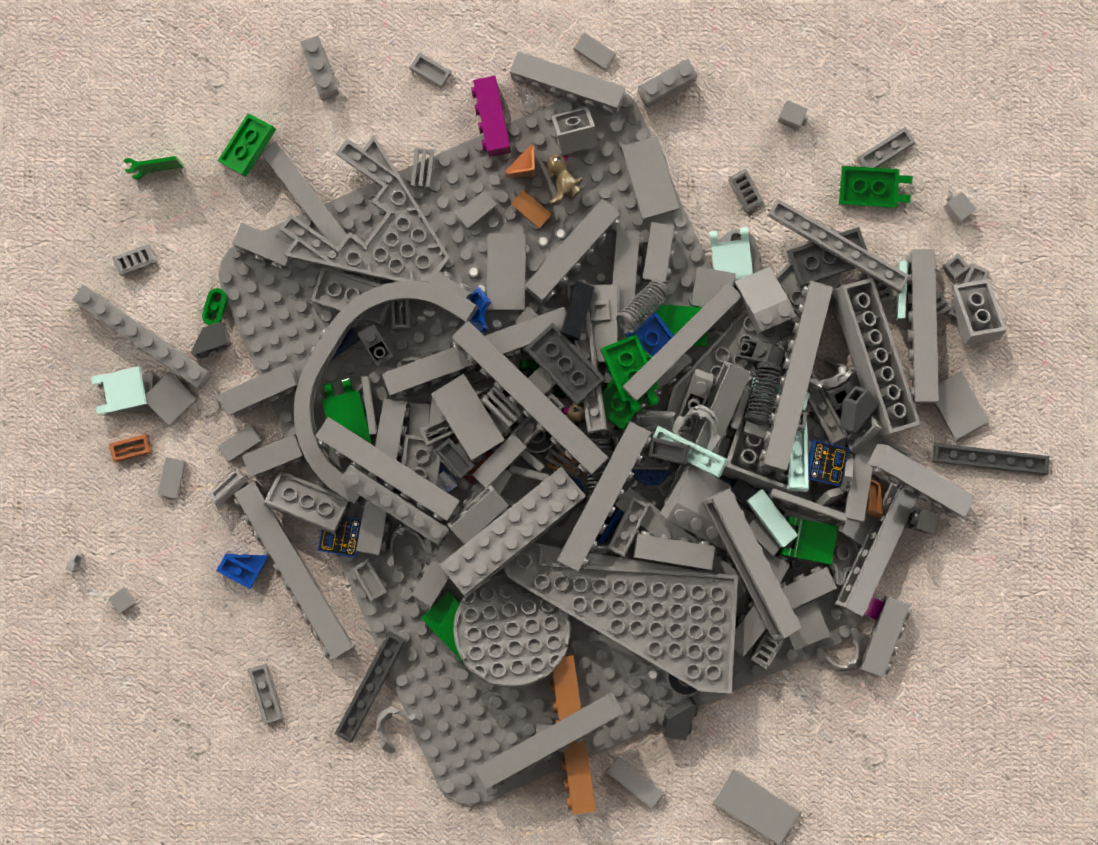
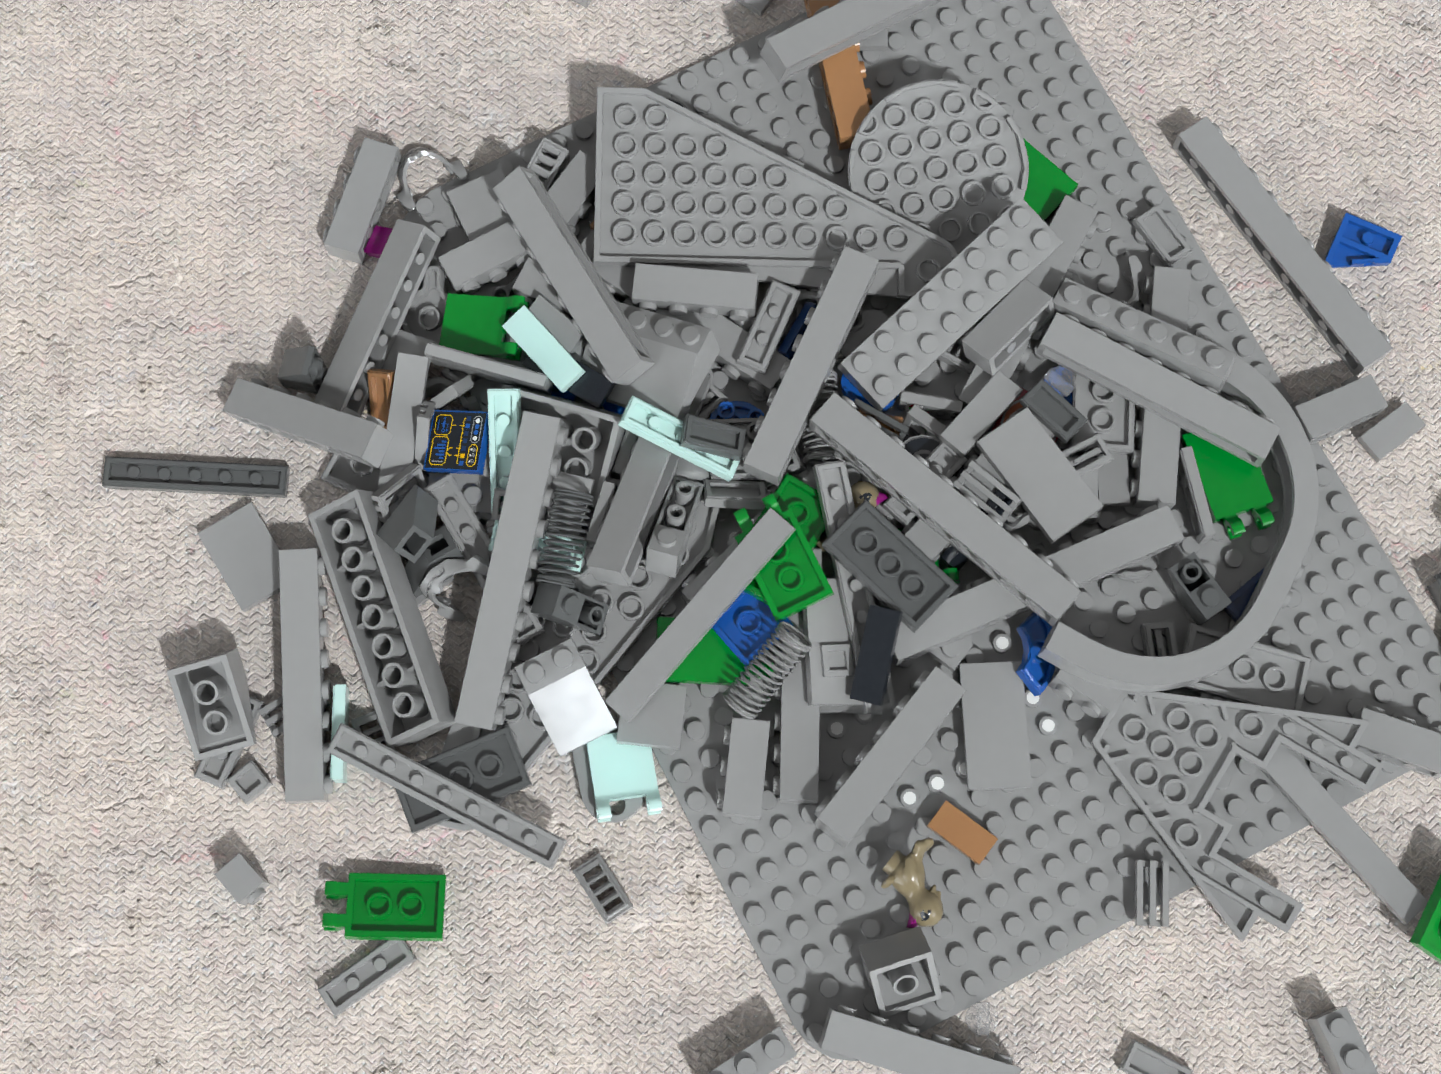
camera: 175 degrees right, 10 degrees down
light grey tile [209,469,247,507] -> none
light grey brick [219,364,299,418] -> none
light grey tile [248,663,284,725] -> none
light grey tile [263,471,351,535] -> none
black tile [318,516,362,557] -> none
dark grey tile [334,631,406,743] -> none
light grey helmet [376,708,424,753] -> none
light grey tile [456,190,497,229] -> none
magenta brick [471,75,511,157] -> none
nougat slope [505,144,535,178] -> none
light grey tile [621,136,679,220] -> none
dark grey slope [660,697,698,741] -> none
light grey helmet [672,405,721,452] -> none
light grey brick [777,100,809,130] -> none

